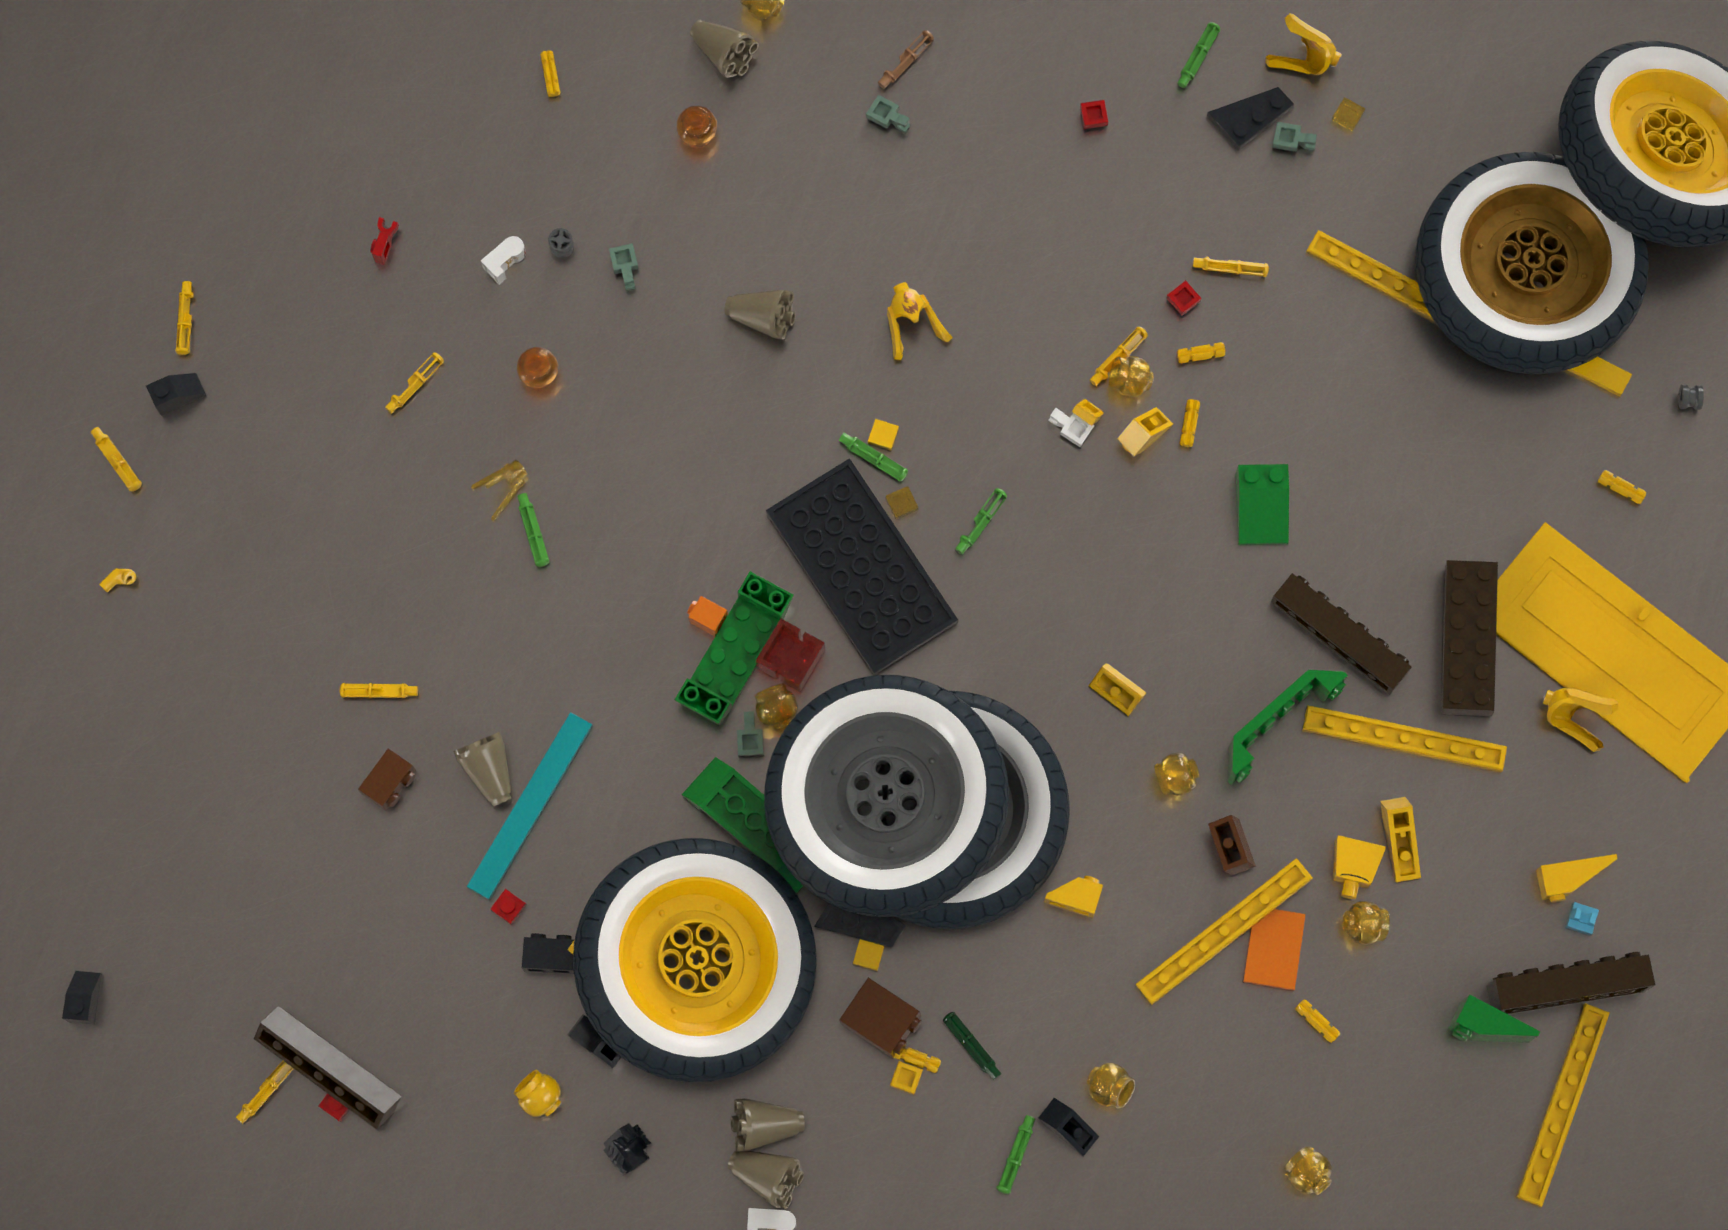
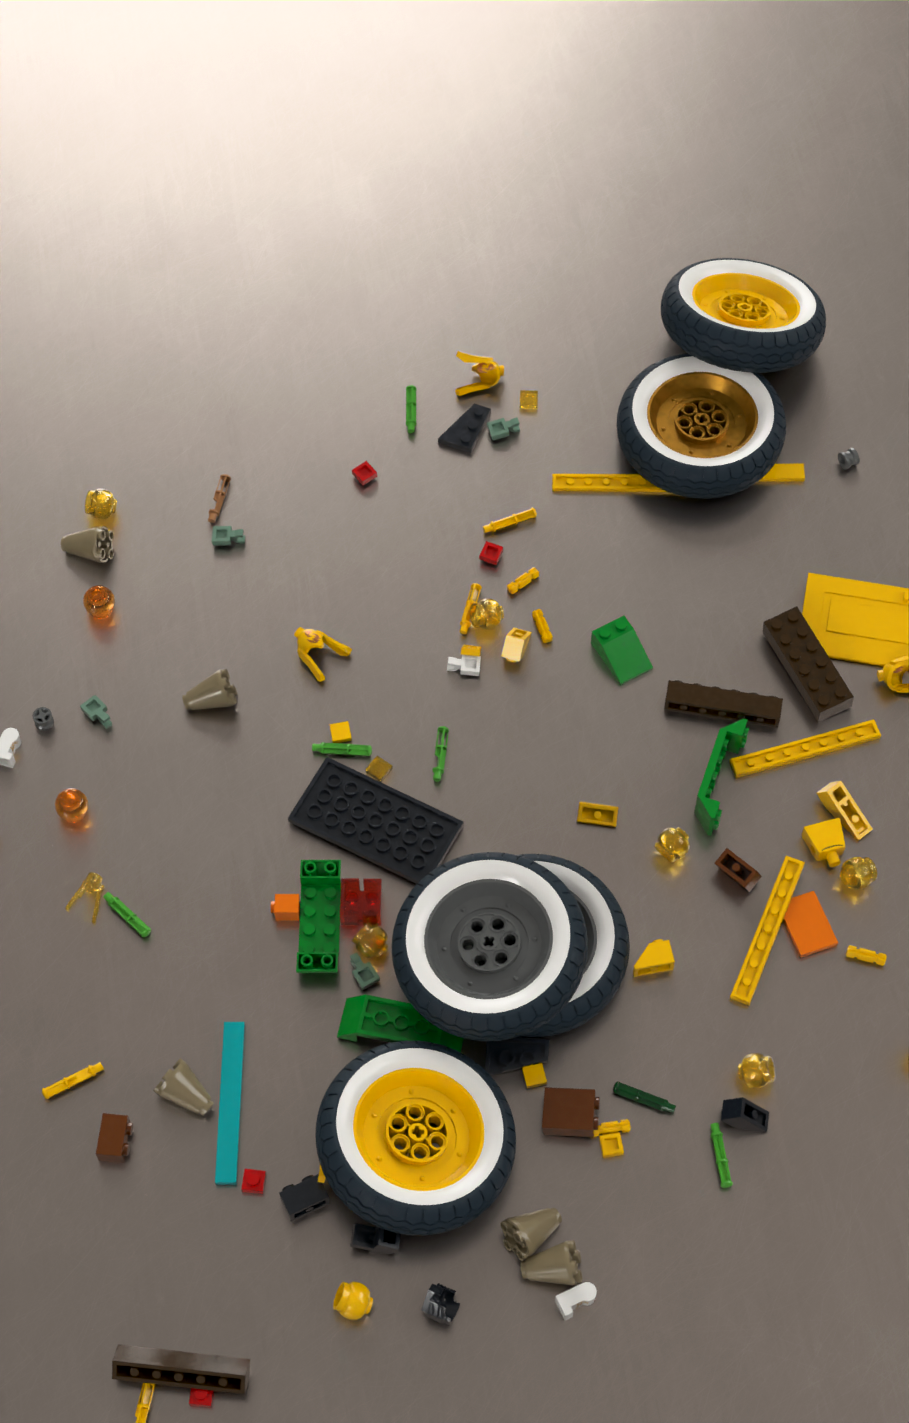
camera: 30 degrees left, 15 degrees down
yellow axle [1598,470,1646,504] -> none

